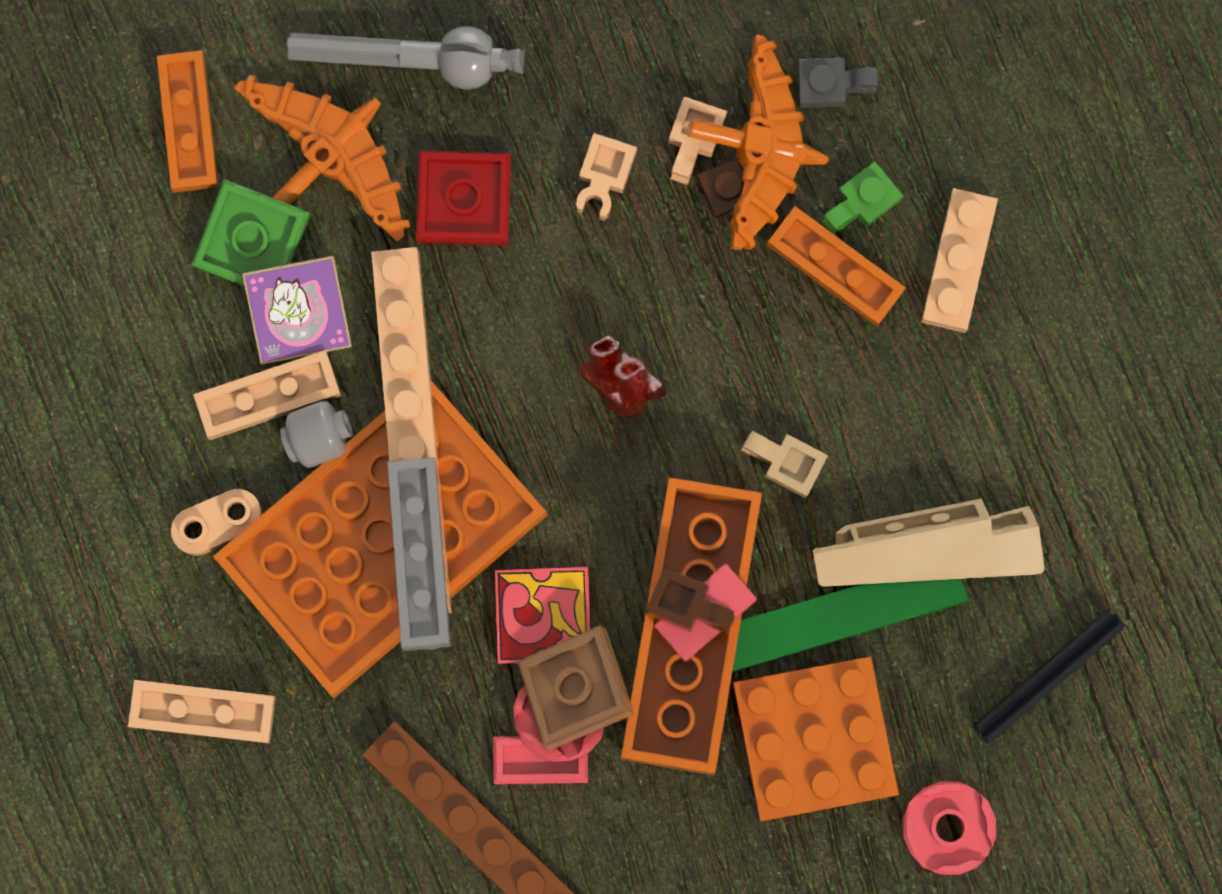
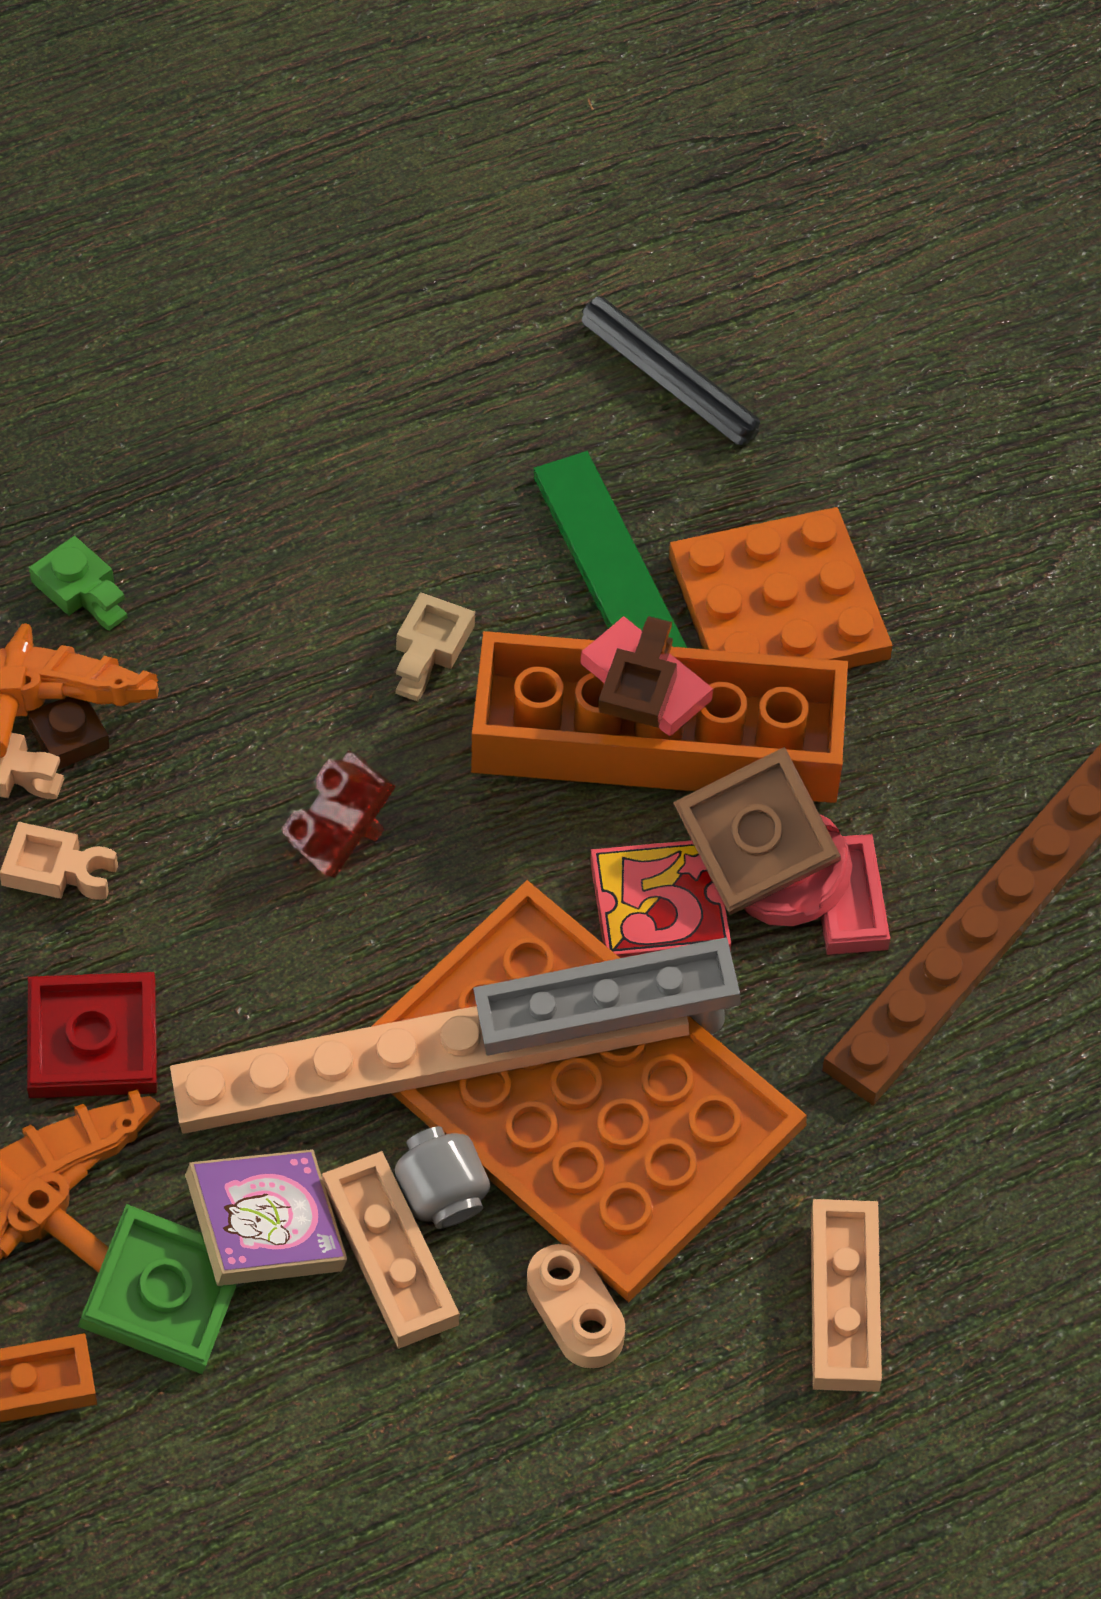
camera: 95 degrees left, 25 degrees down
orange plate [766,206,906,327] -> none
tan wedge [812,499,1044,587] -> none
coral tile [902,782,996,875] -> none
light nougat plate [921,188,998,333] -> none

